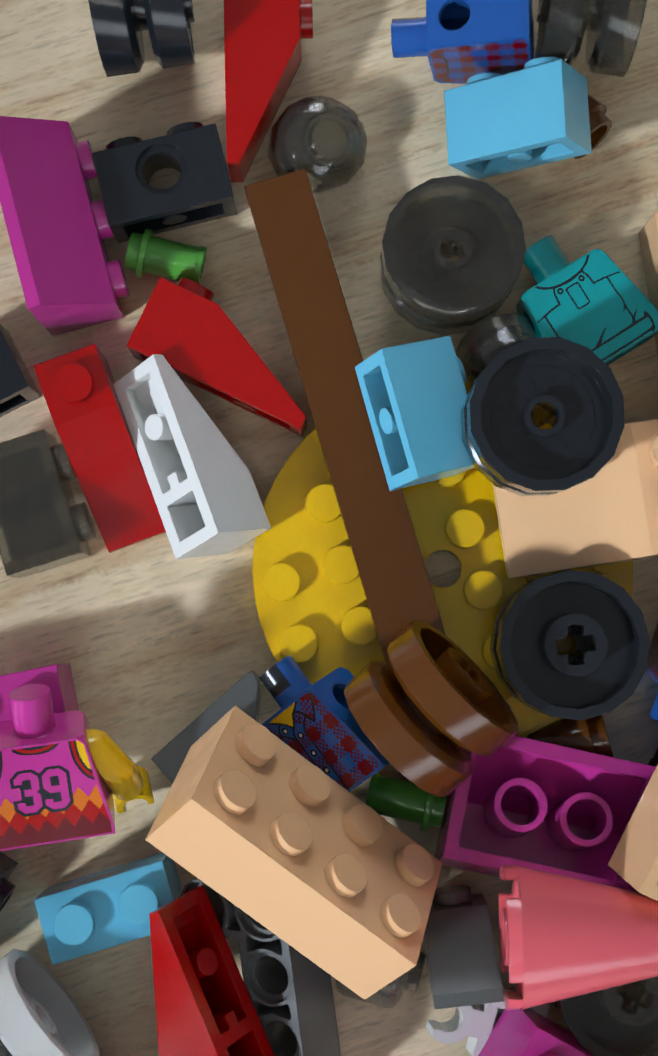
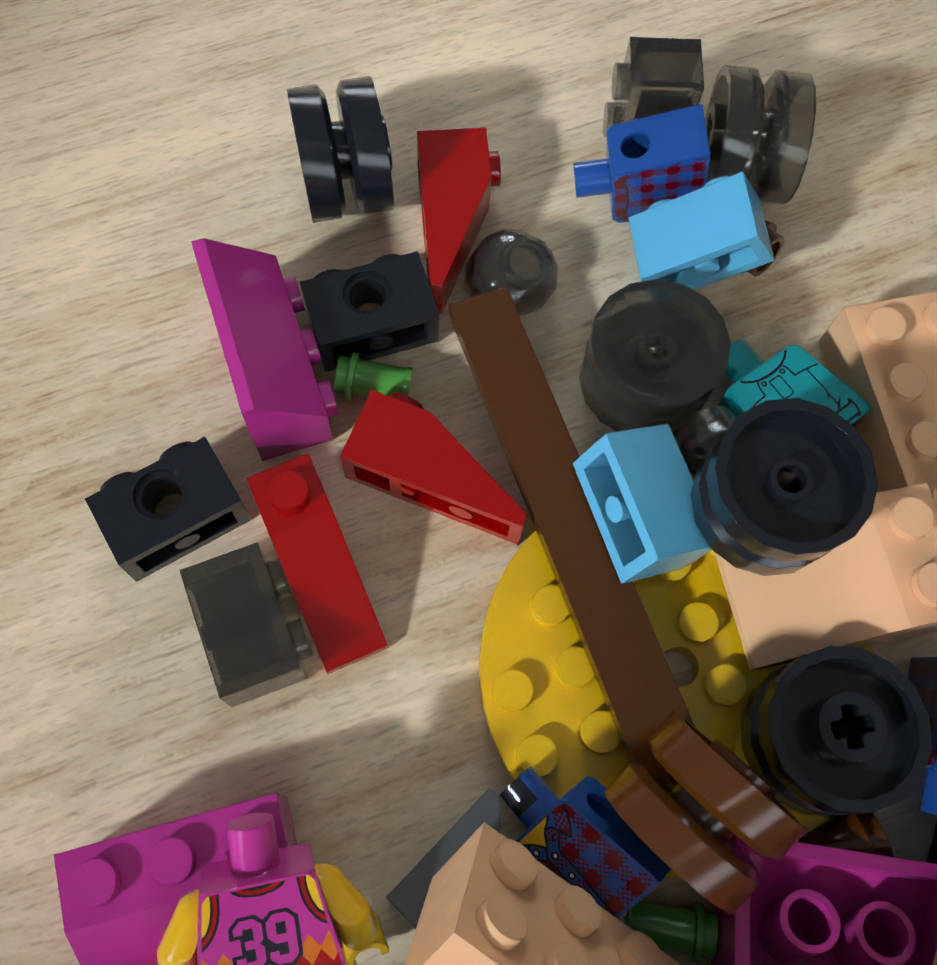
camera: 10 degrees left, 15 degrees down
white slope [113,354,271,559] -> none

